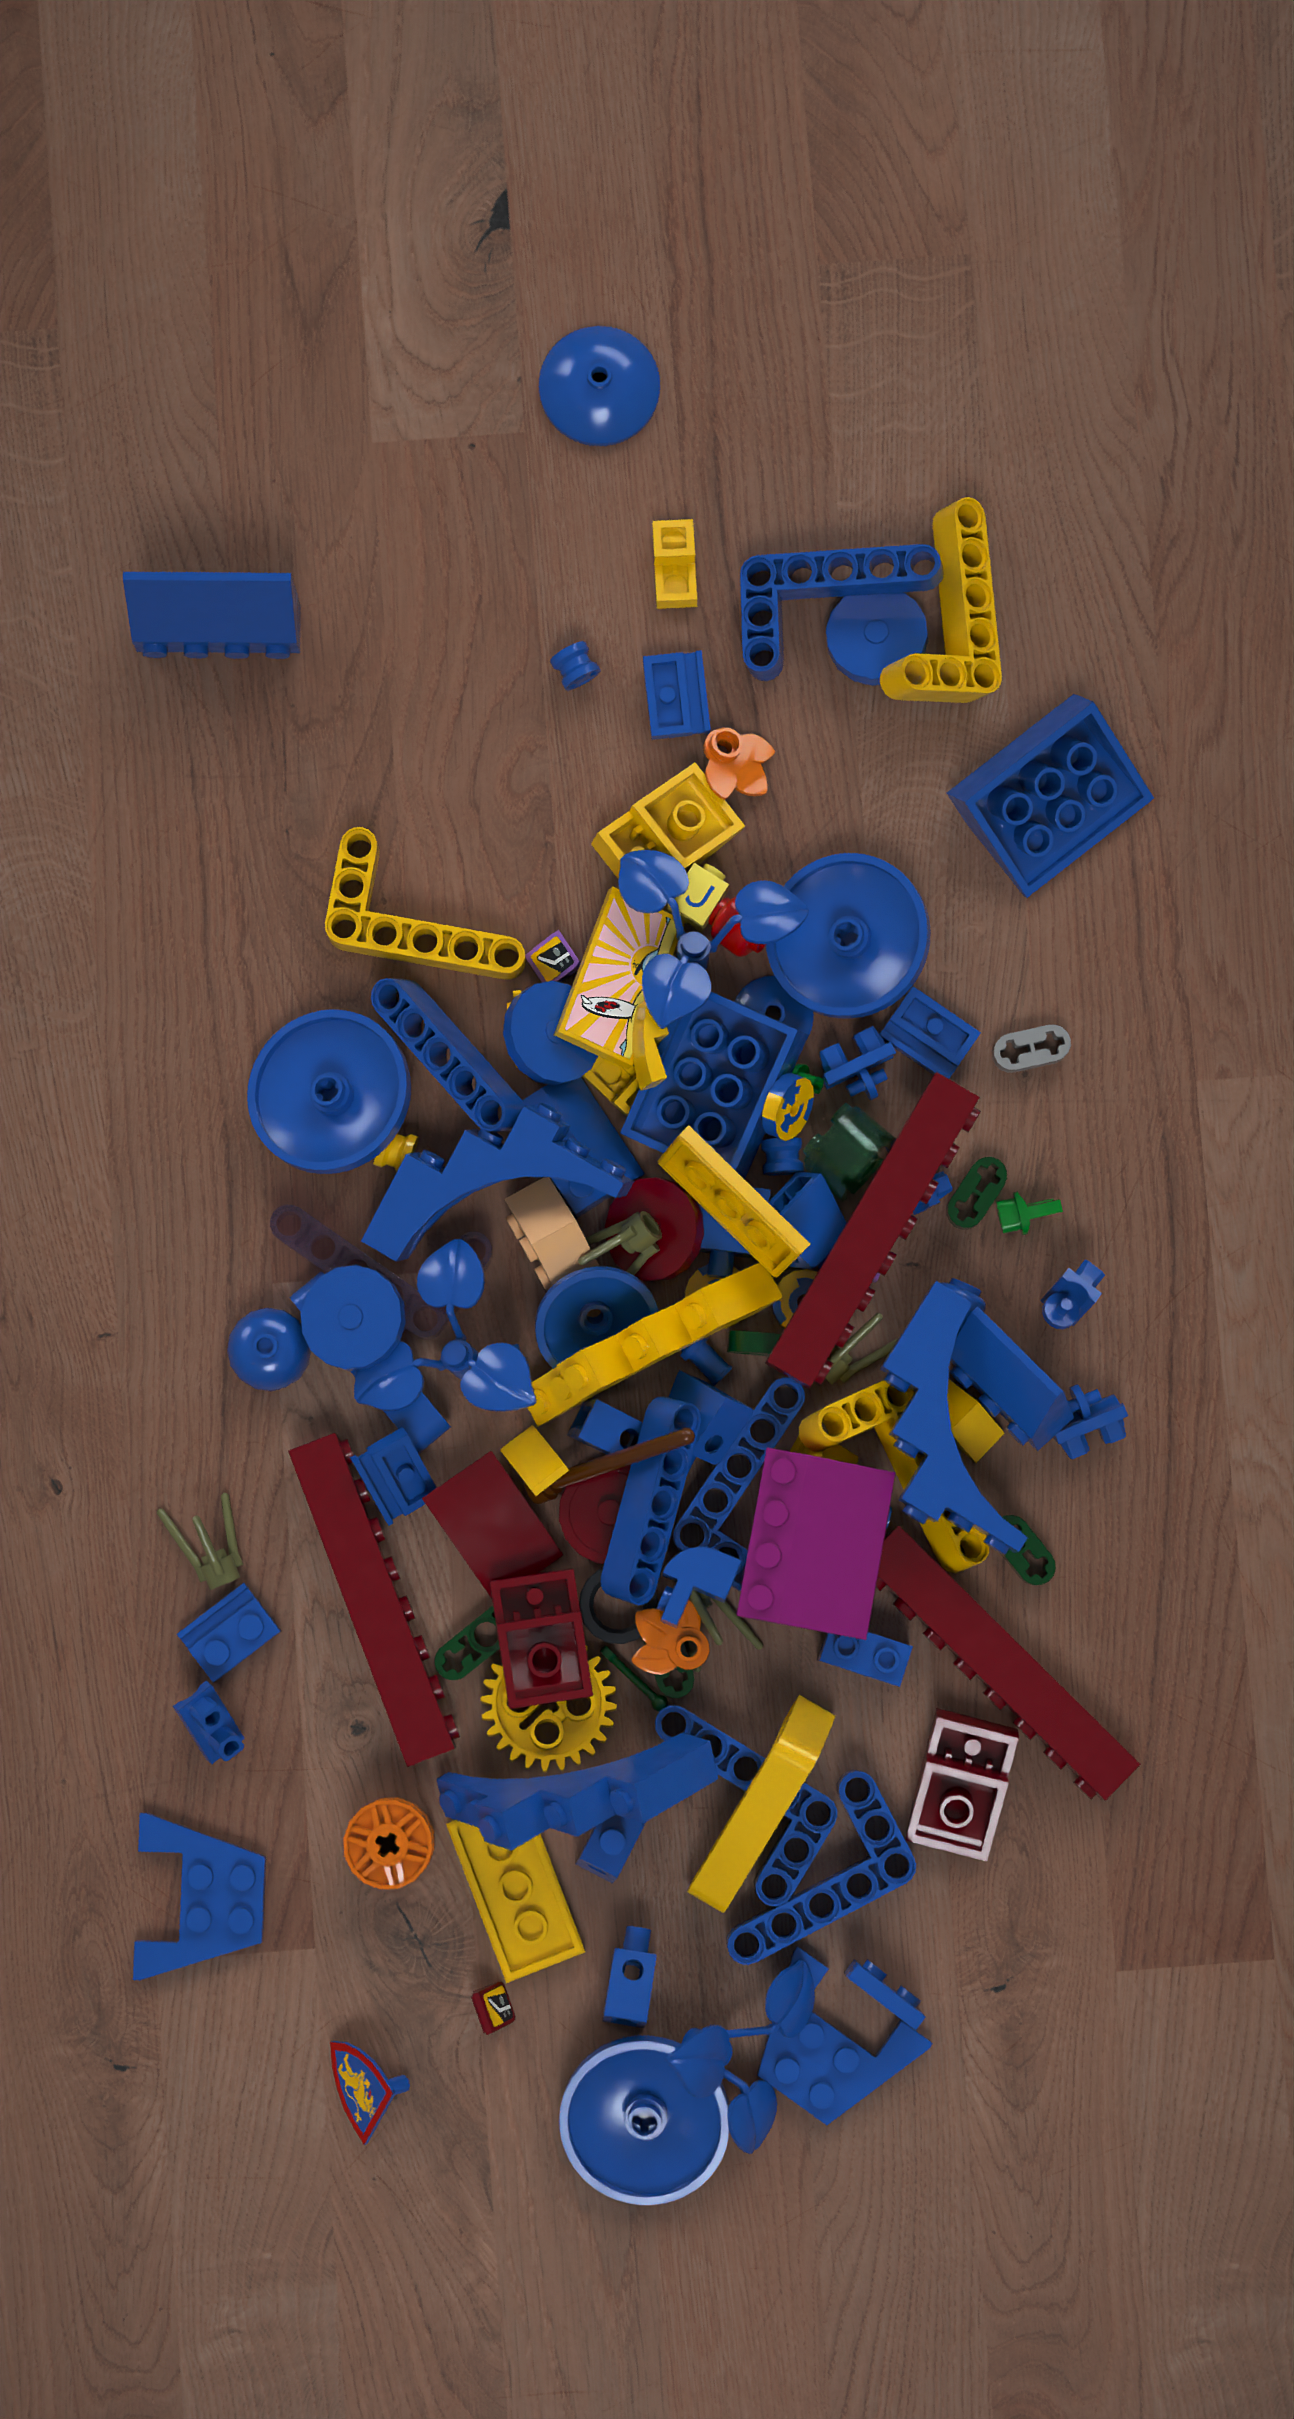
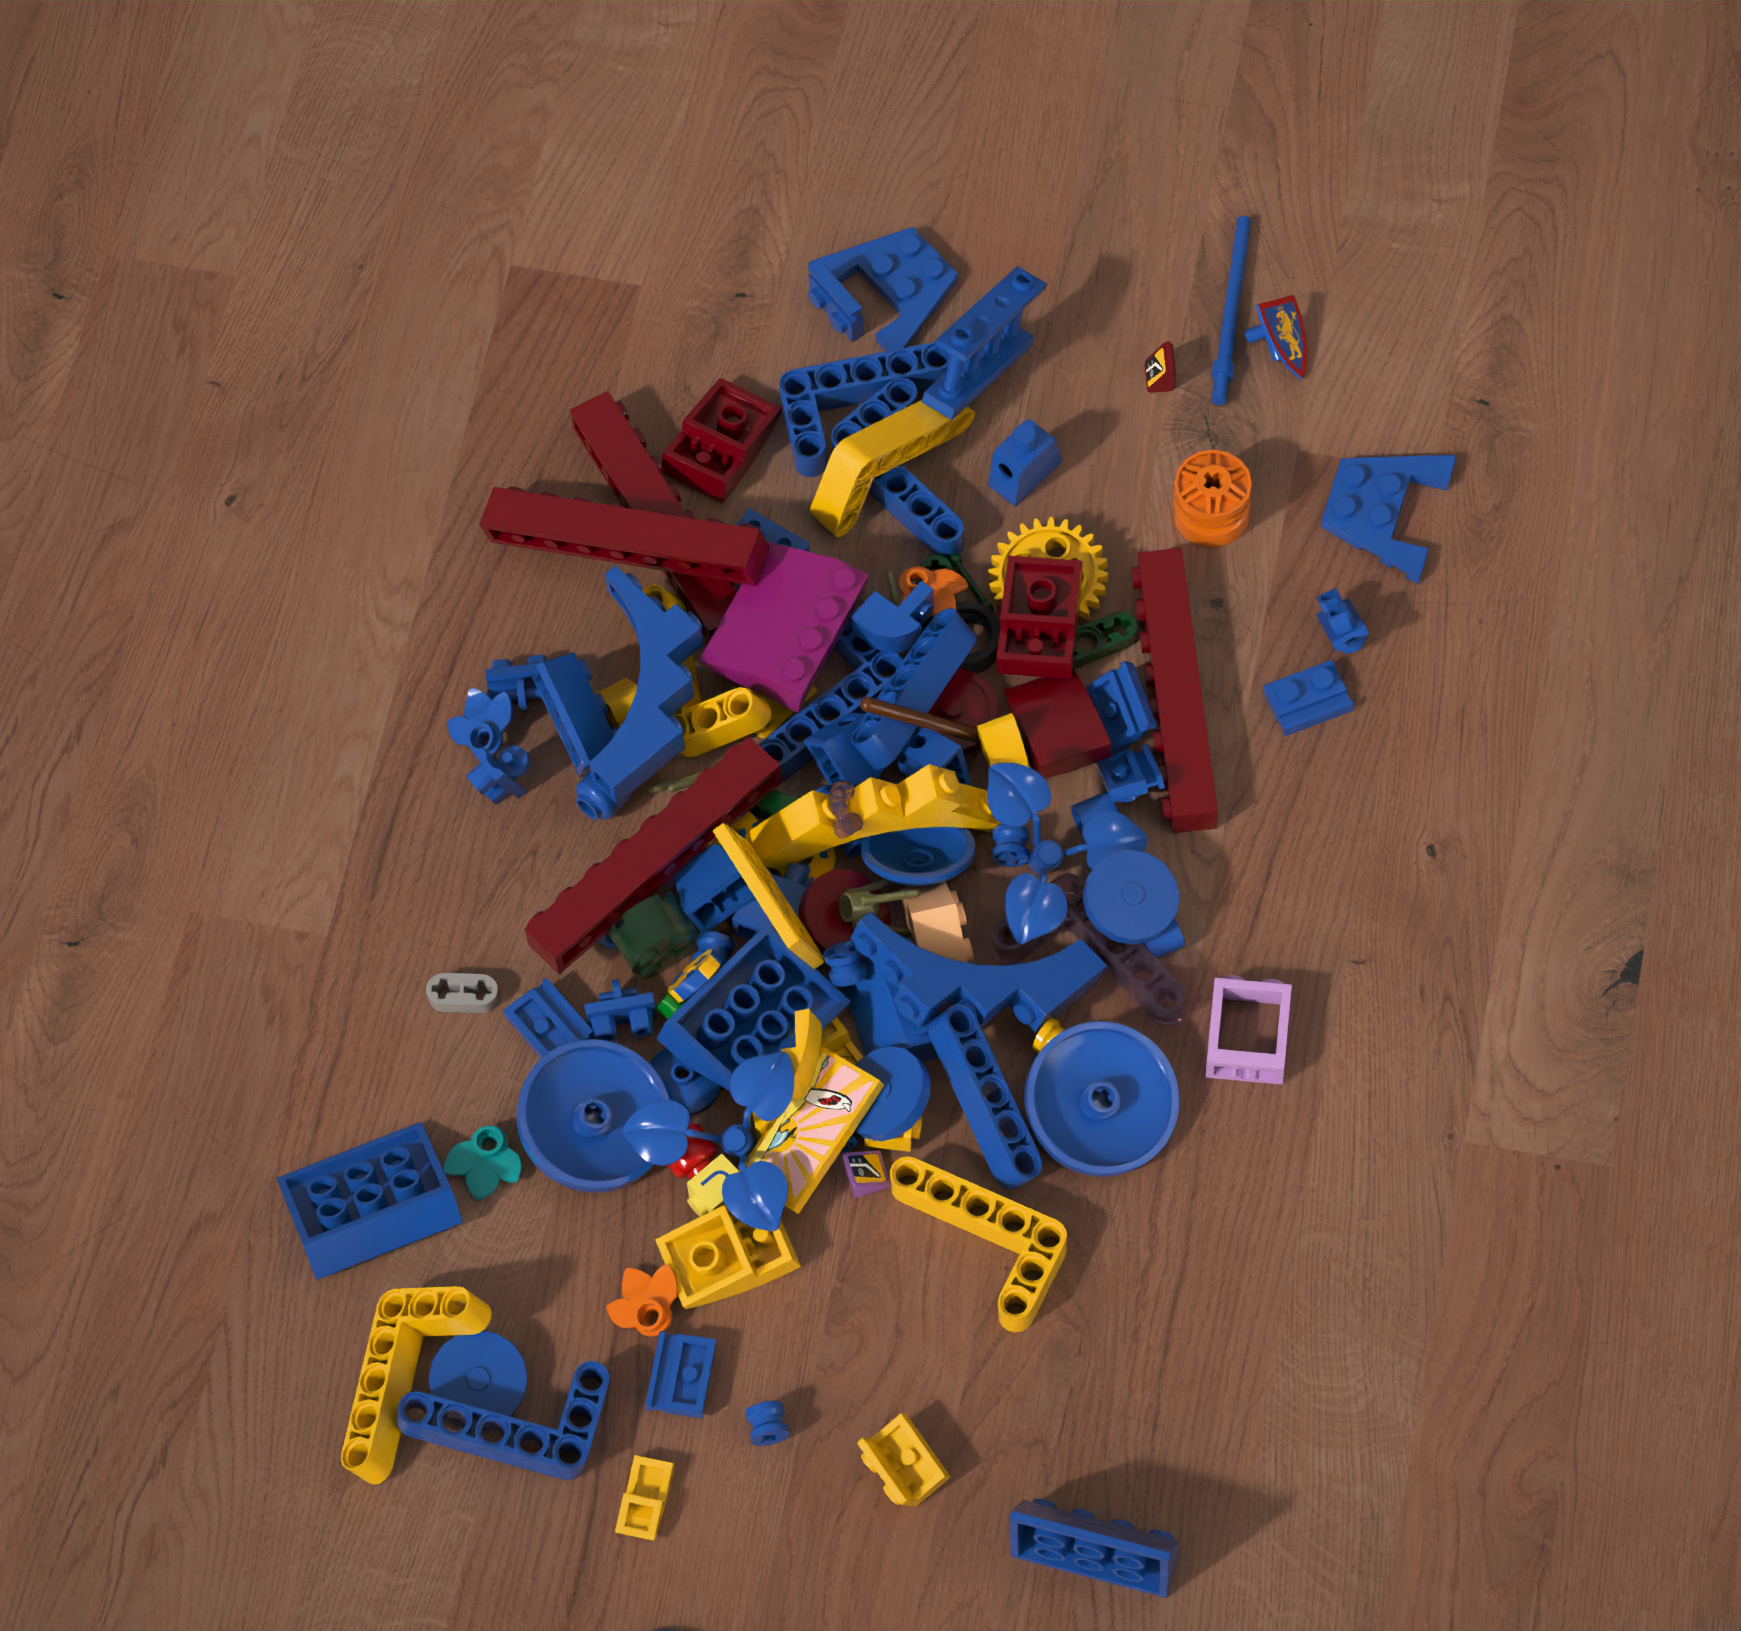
camera: 155 degrees left, 20 degrees down
olive plant [157,1493,243,1590] -> none
blue cylinder [227,1307,311,1392] -> none
blue arch [436,1733,718,1851] -> none
yellow tile [446,1820,585,1983] -> none
blue dish [559,2035,729,2205] -> none
blue torso [602,1926,657,2028] -> none
blue plant [666,1959,815,2154] -> none
dark green beam [946,1157,1007,1230] -> none
green piece [996,1191,1063,1235] -> none
dark green beam [1000,1515,1056,1586] -> none
none -> teal plate [443,1126,522,1200]
none -> blue plate [447,688,513,755]
none -> dark red brick [479,486,770,586]
none -> blue wheel [823,941,868,986]
none -> arm [829,780,863,838]
none -> yellow bracket [857,1413,951,1507]
none -> blue fence [922,266,1047,420]
none -> blue plate [1085,661,1157,753]
none -> lavender window [1206,975,1292,1085]
none -> blue bar [1211,216,1251,405]

